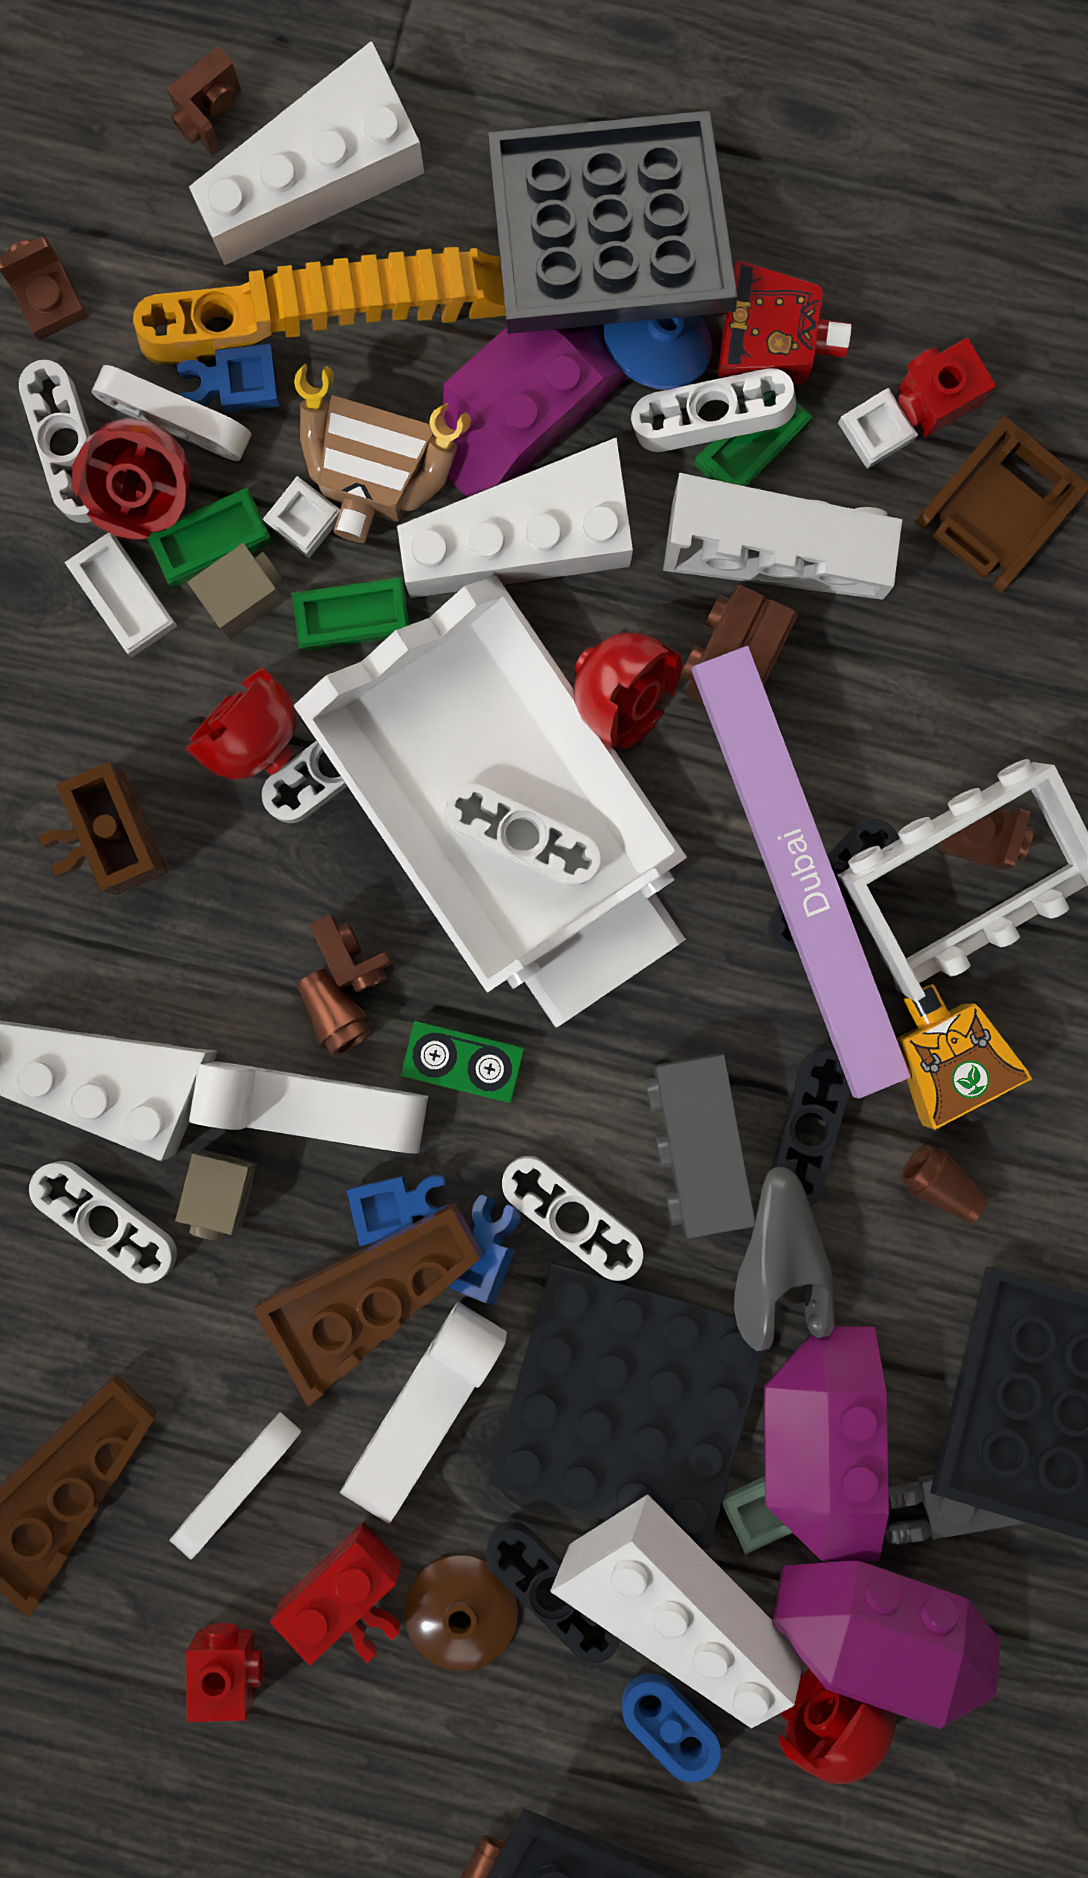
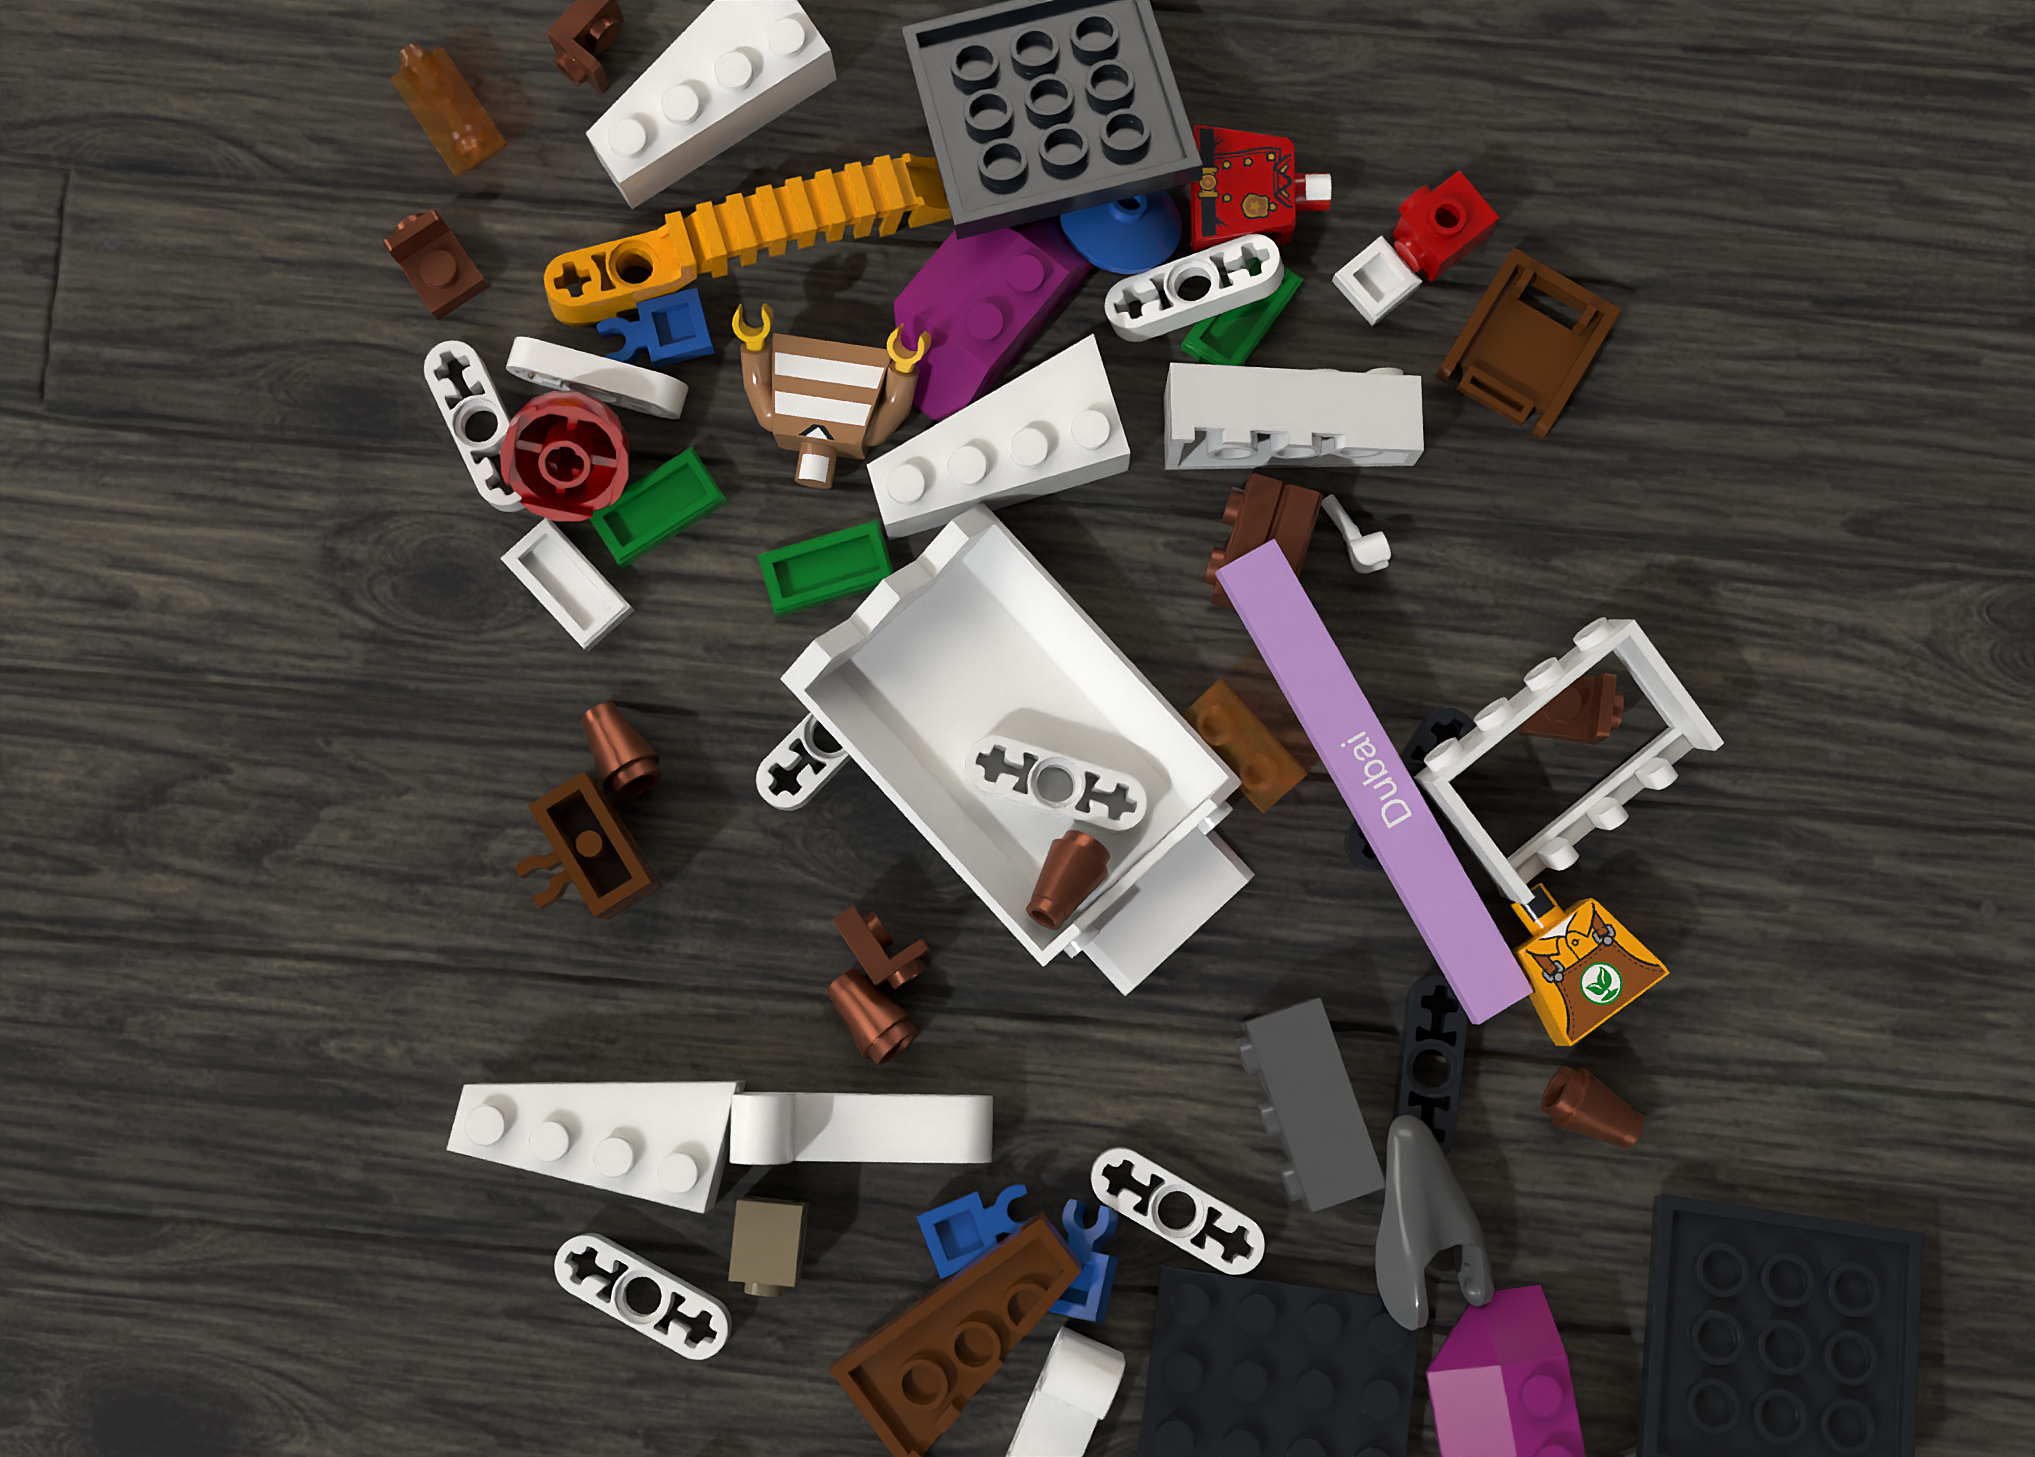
camera: 10 degrees left, 5 degrees down
red cylinder [185,667,297,780] -> none
dark tan brick [187,543,284,640] -> none
white tile [263,476,340,558] -> none
tile [400,1021,524,1103] -> none
red cylinder [573,632,682,749] -> none
none -> clear orange hinge [390,43,507,178]
none -> copper cone [581,702,662,800]
none -> copper cone [1026,830,1110,930]
none -> clear orange hinge [1181,678,1308,814]
none -> white hand [1321,494,1391,574]

